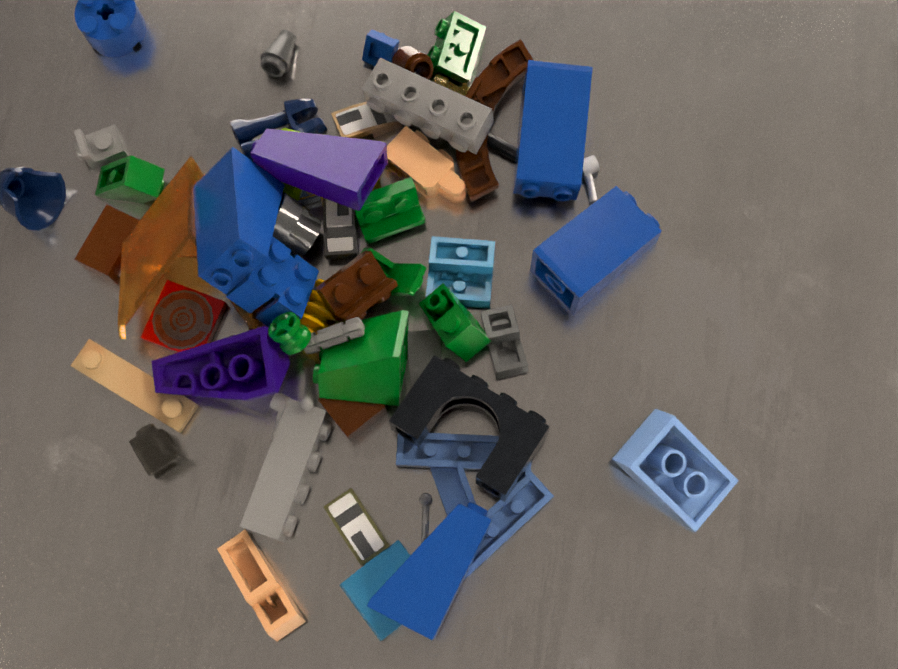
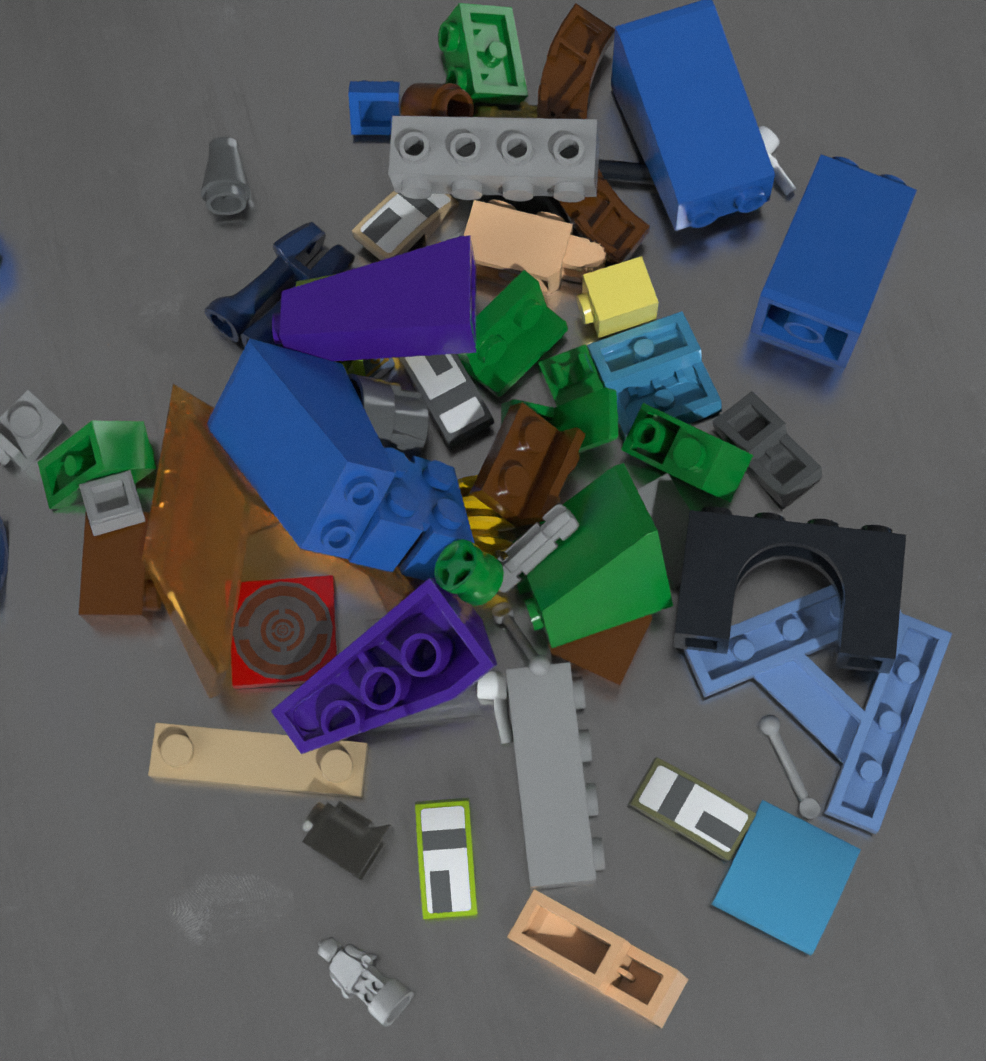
camera: 25 degrees left, 0 degrees up
blue slope [367,502,492,641] -> none
none -> light grey tile [79,470,145,536]
none -> light grey piece [318,937,413,1027]
none -> slope [415,798,477,919]
none -> green tile [538,344,604,407]
none -> light yellow brick [576,256,659,339]

